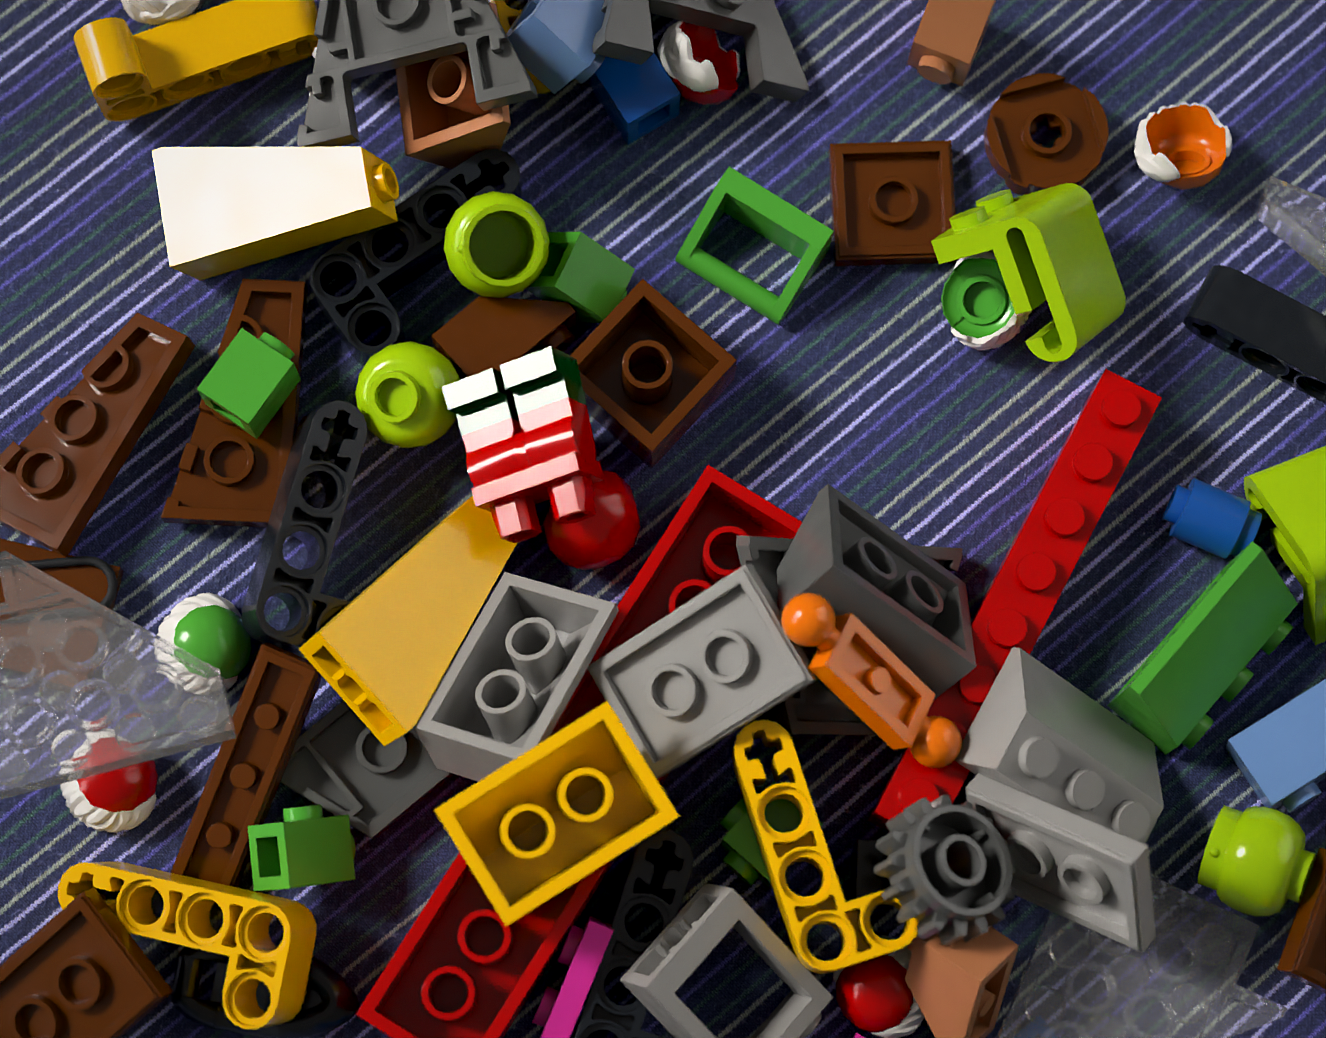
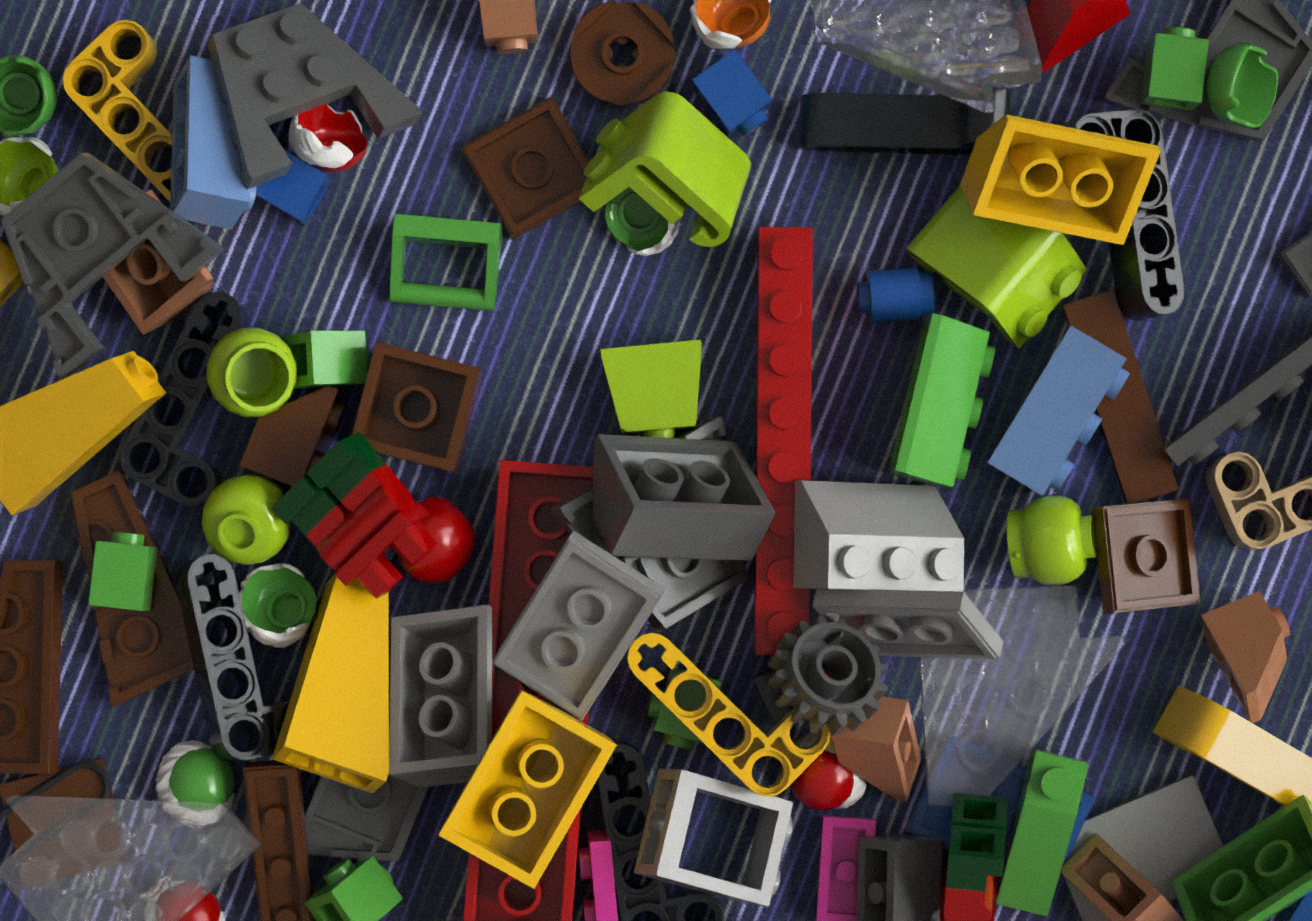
camera: 25 degrees left, 10 degrees up
orange plate [782,593,962,768] -> none
none -> bright green hair [239,563,318,648]
none -> lime torso [600,340,702,438]
none -> blue brick [691,49,772,138]

